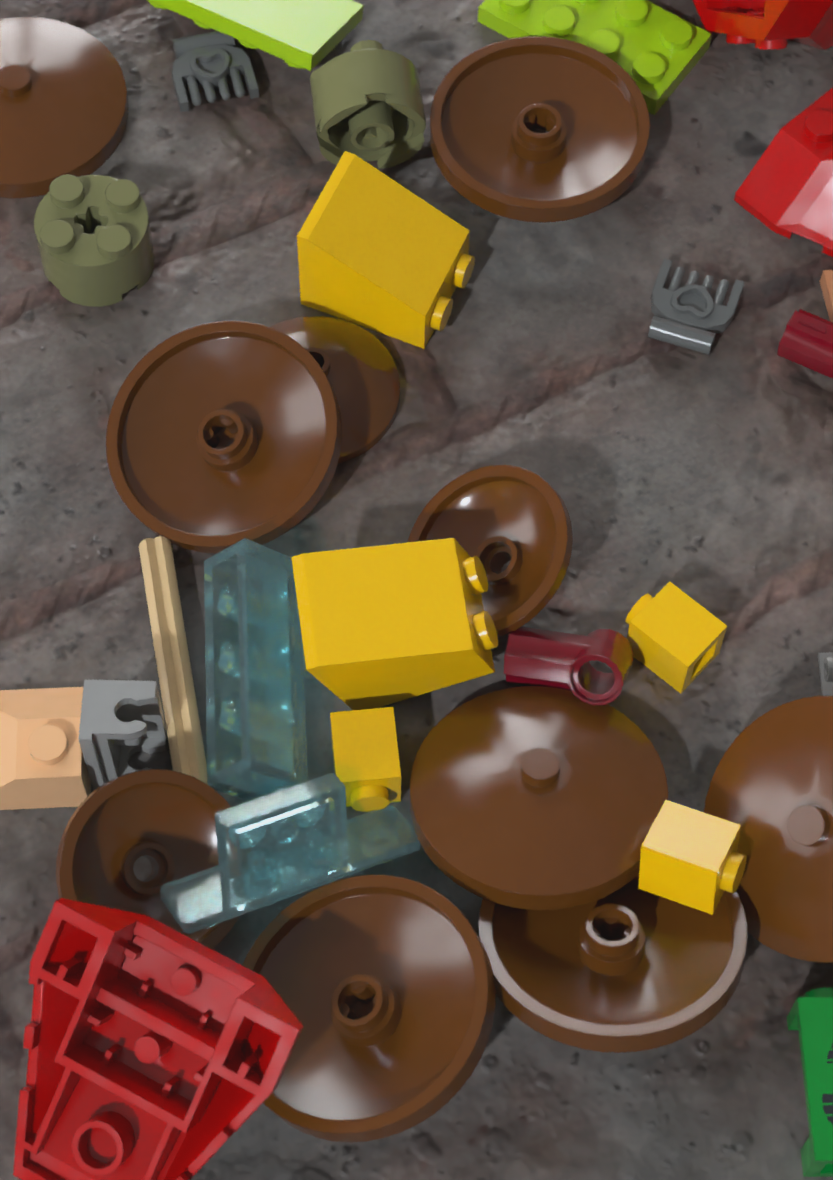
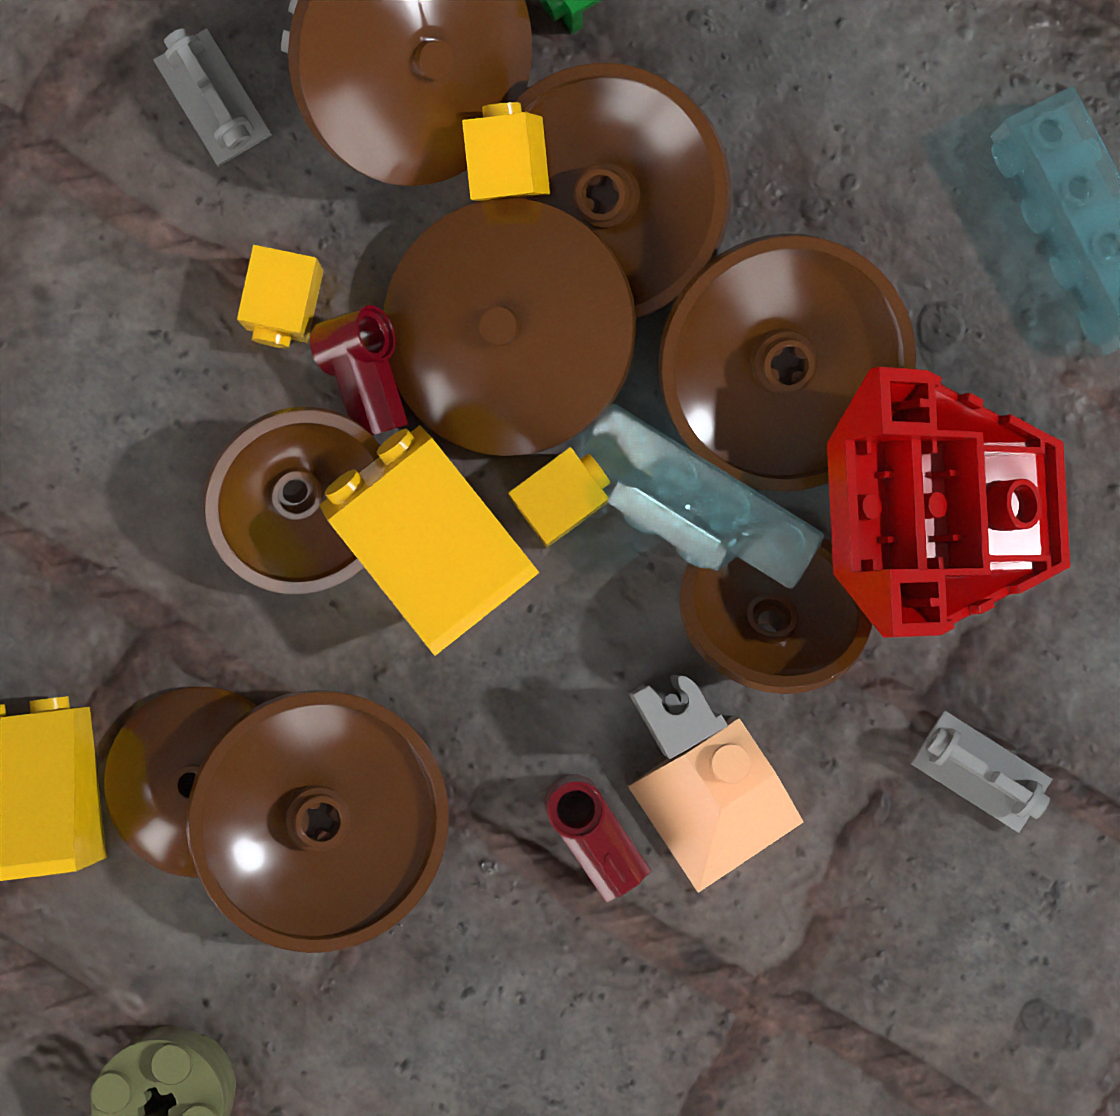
camera: 125 degrees left, 25 degrees up
tan axle [139,536,210,786] -> none
clear light blue brick [204,538,308,806] -> none
none -> dark red piece [545,774,652,903]

